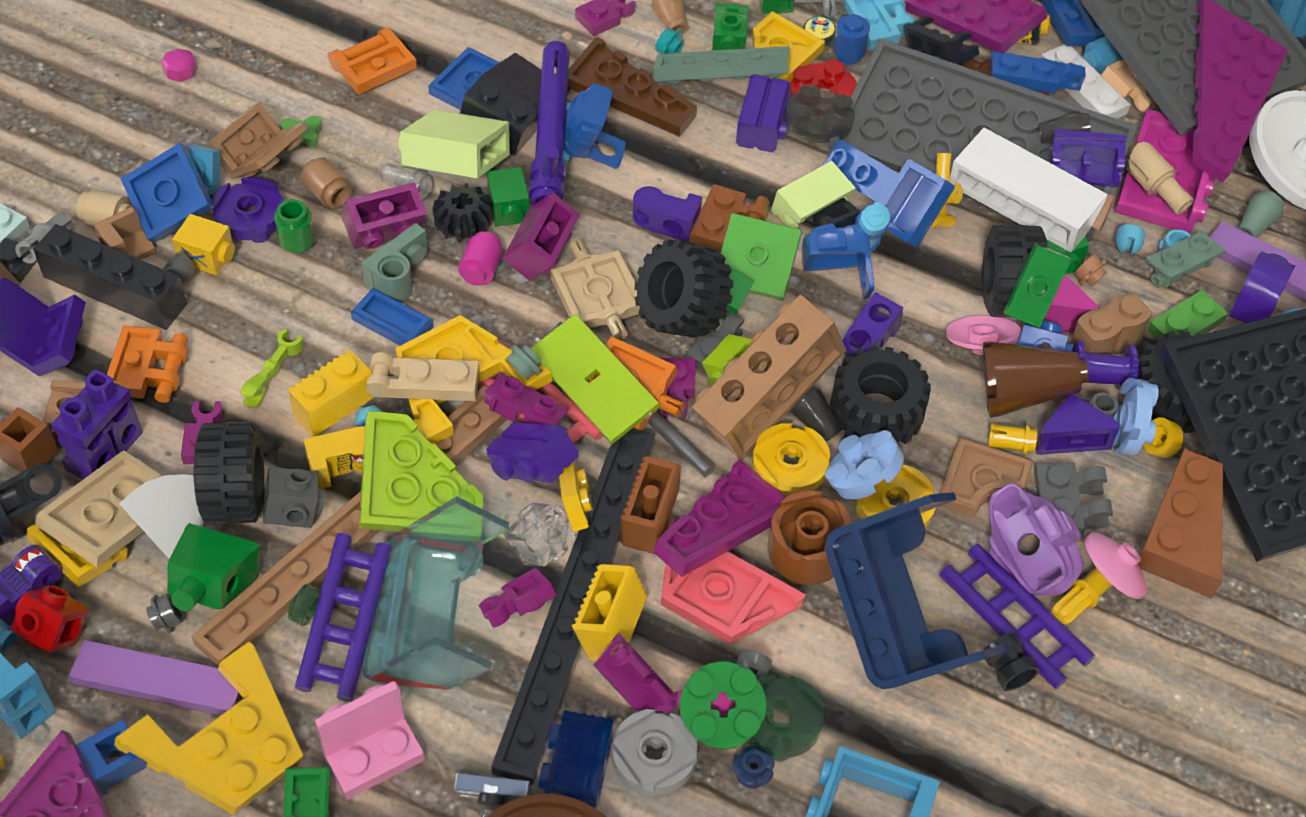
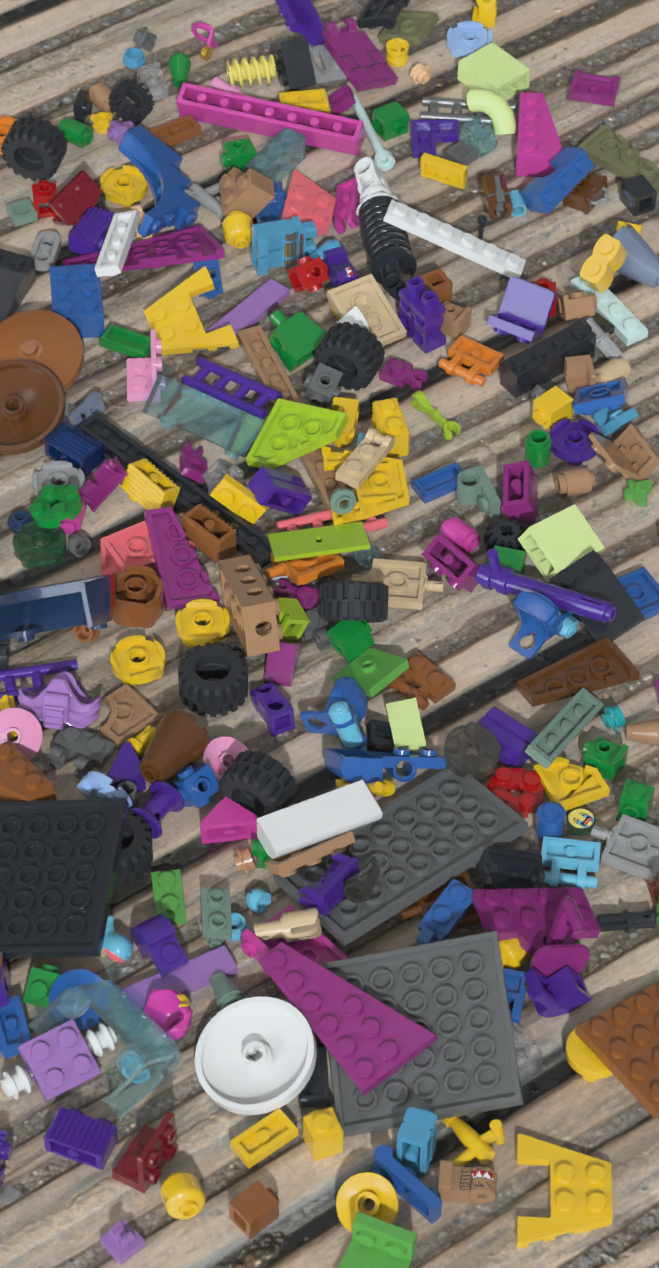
camera: 120 degrees right, 5 degrees down
clear green tile [287,583,321,627] -> none
magenta hinge [484,373,569,425] -> none
dark purple leg [632,186,702,242] -> none
light blue plate [825,430,904,500] -> none
green plate [1003,243,1072,328] -> none
medium nougat brick [1070,294,1153,355] -> none

